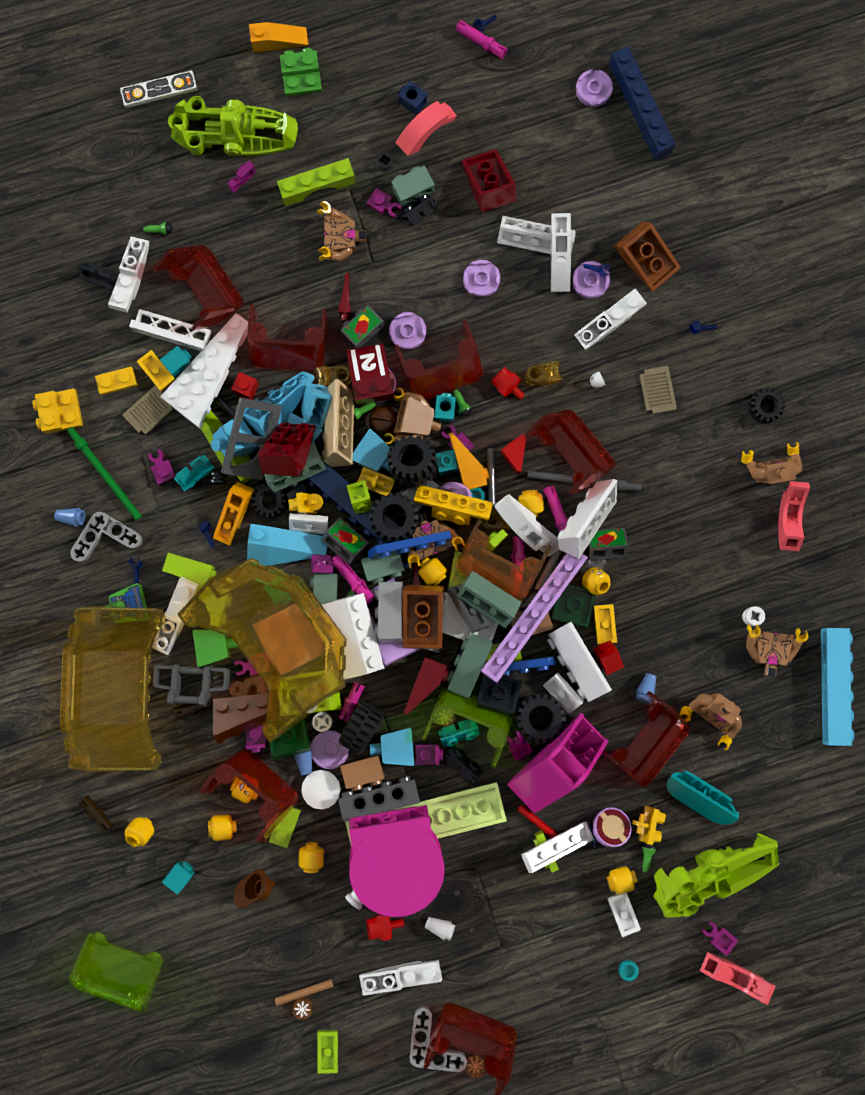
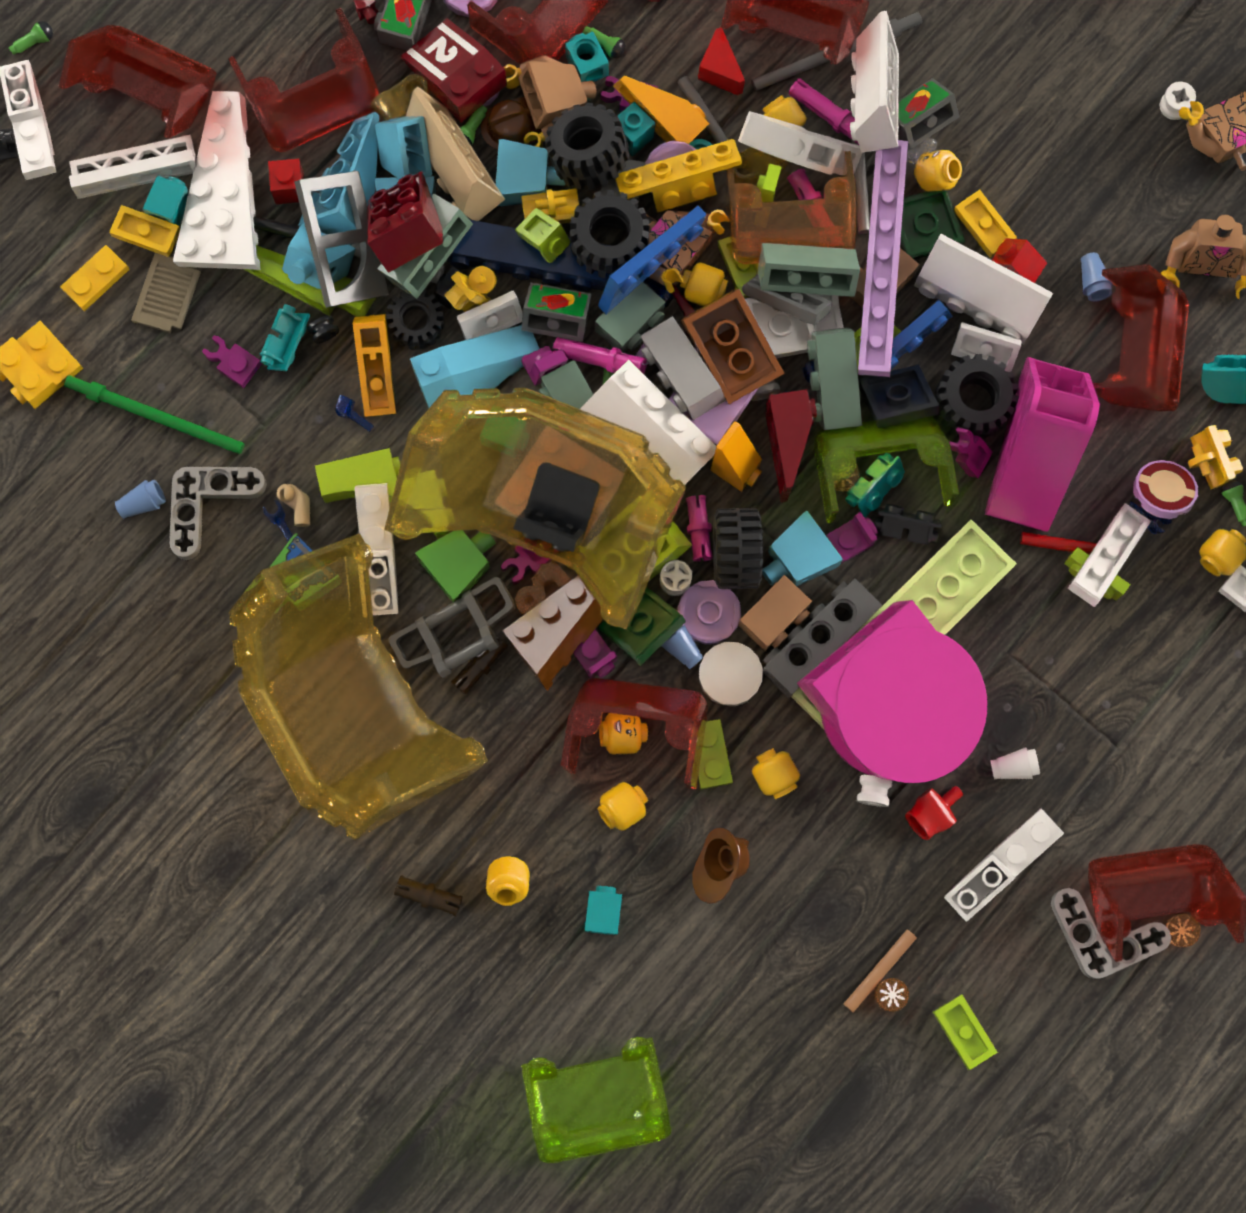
camera: 30 degrees left, 5 degrees down
none -> tan arm [277,484,310,527]
none -> black bracket [513,462,600,552]
none -> light orange slope [711,421,762,492]

